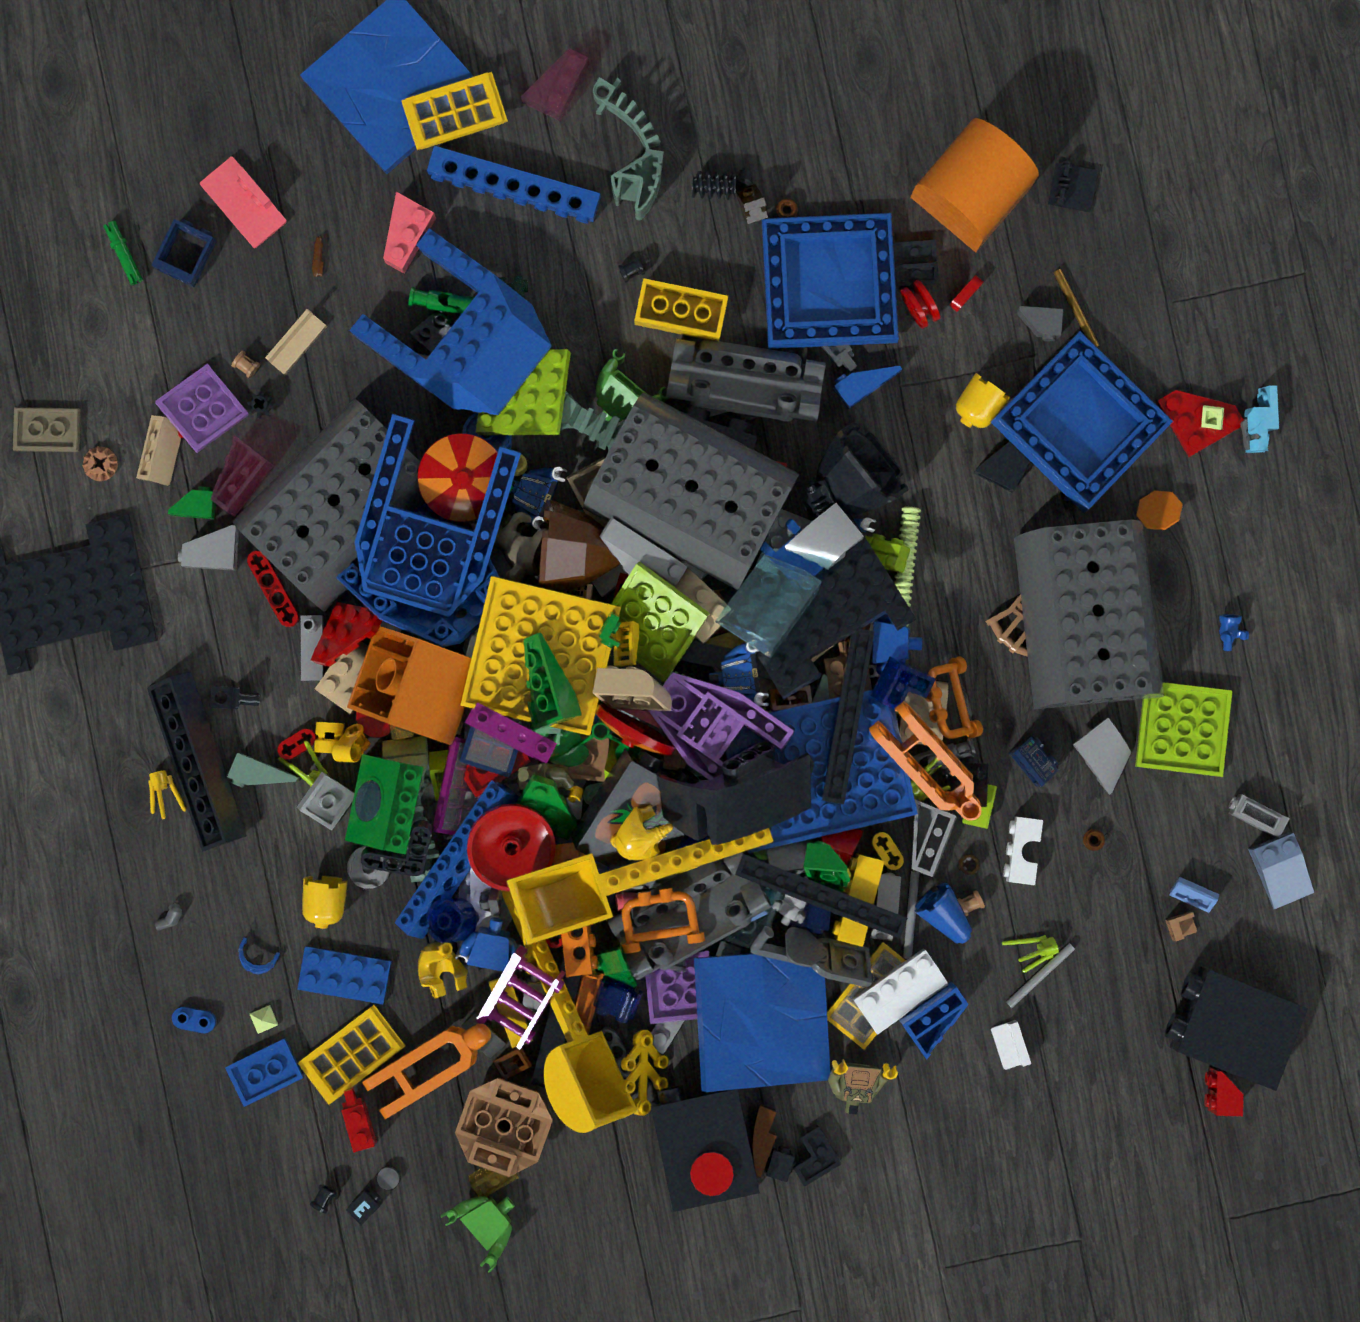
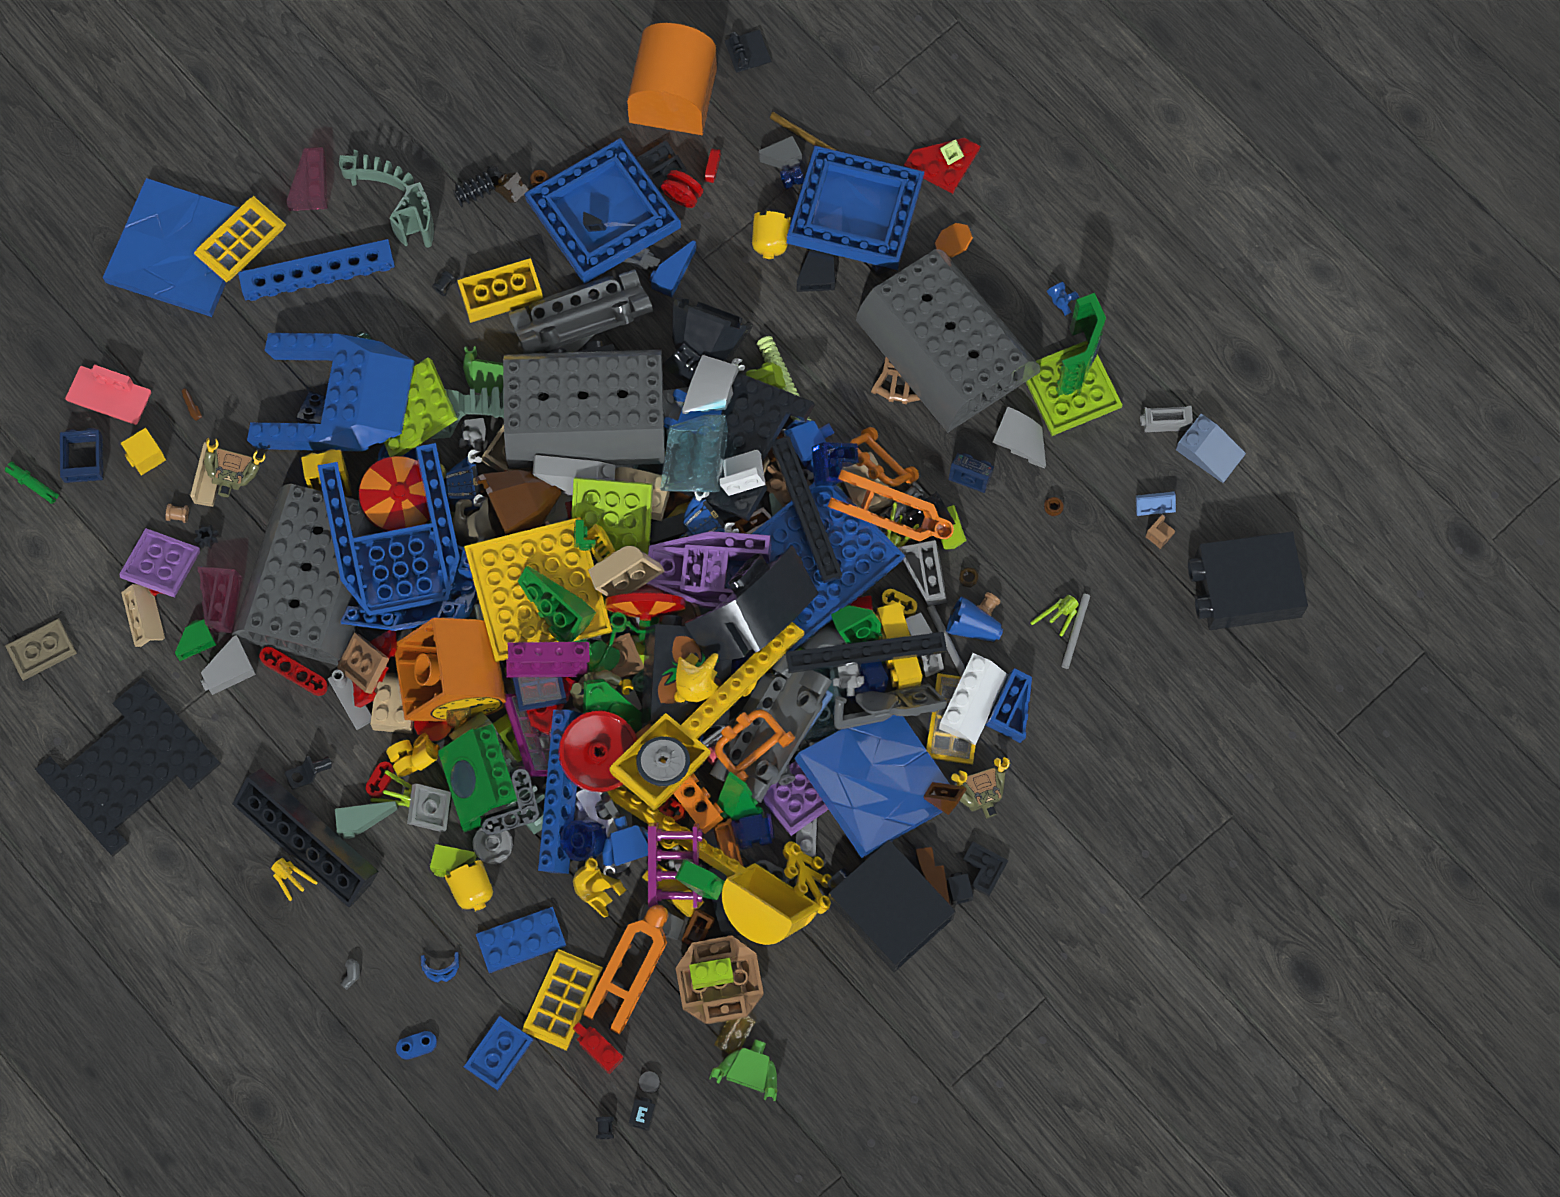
camera: 25 degrees left, 15 degrees down
nougat gear [82,446,118,481] -> none
yellowish green slope [250,1005,278,1034] -> none
coral wedge [383,192,436,274] -> none
green piece [409,286,474,314] -> none
red tile [690,1151,734,1197] -> none
white panel [991,1020,1031,1070] -> none
white arch [1003,817,1043,885] -> none
red slope [1204,1066,1244,1116] -> none
medium azure plate [1240,386,1279,453] -> none
none -> yellow head [121,428,166,476]
none -> torso [204,438,266,497]
none -> yellow brick [301,449,352,497]
none -> medium nougat plate [337,633,389,694]
none -> lime slope [430,844,477,877]
none -> light grey piece [458,418,486,452]
none -> black slope [583,212,606,232]
none -> light grey wheel [636,736,690,786]
none -> green slope [675,860,725,900]
none -> lime brick [689,958,734,990]
none -> white bracket [719,450,766,496]
none -> clear blue wheel [780,166,804,189]
none -> reddish brown slope [923,782,967,815]
none -> green panel [1056,293,1106,396]

